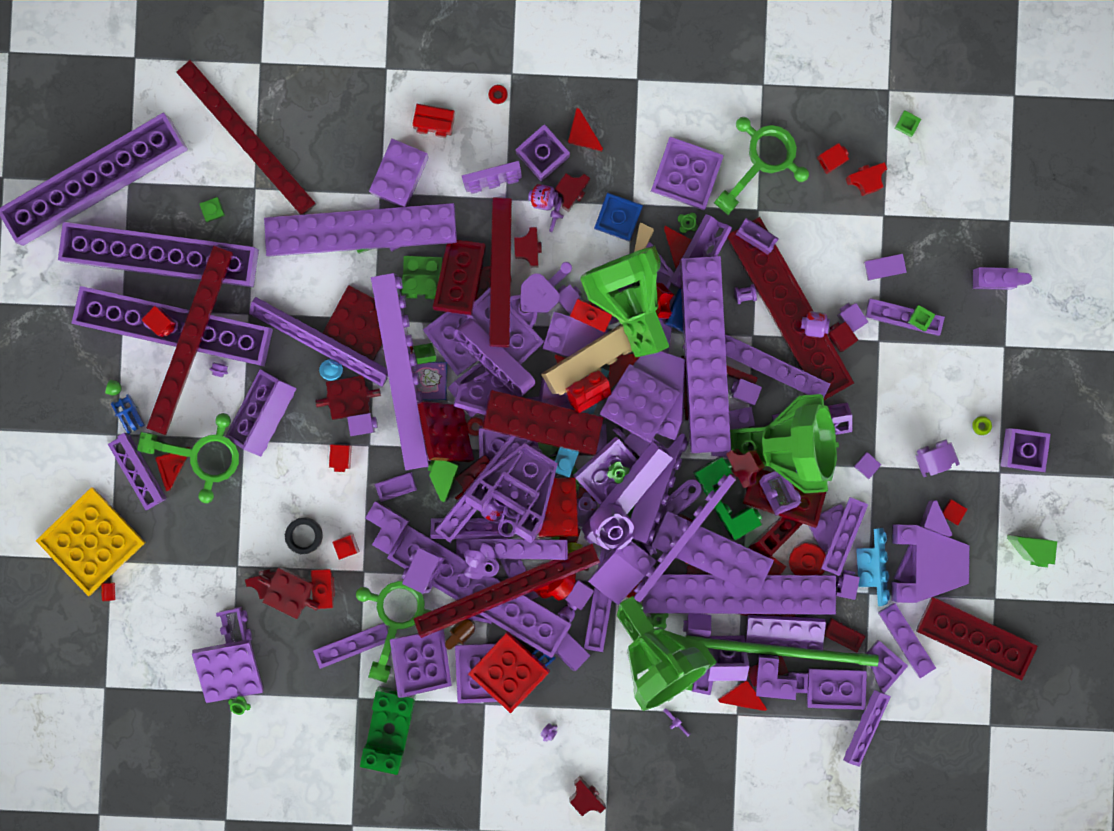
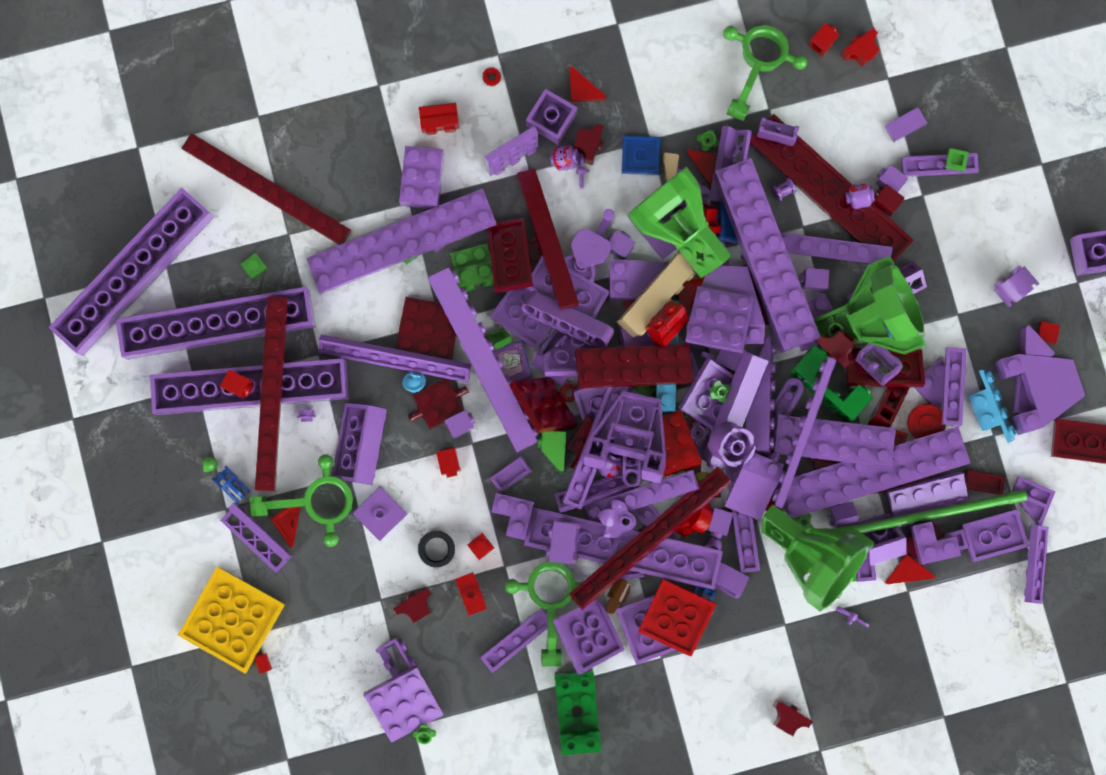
camera: 15 degrees left, 5 degrees down
dark red plate [257,567,320,619] -> none
dark red brick [514,227,542,268] -> none
medium lavender plate [540,723,558,742] -> none
red brick [570,298,613,332] -> none
medium lavender plate [650,137,724,210] -> none
dark red tile [726,365,758,384] -> none
medium lavender brick [836,570,860,600] -> none
medium lavender tile [854,452,882,479] -> none
medium lavender plate [878,603,936,678] -> none
lime plate [972,416,992,435] -> none
medium lavender hinge [973,267,1033,290] -> none
none -> medium lavender plate [353,487,407,541]

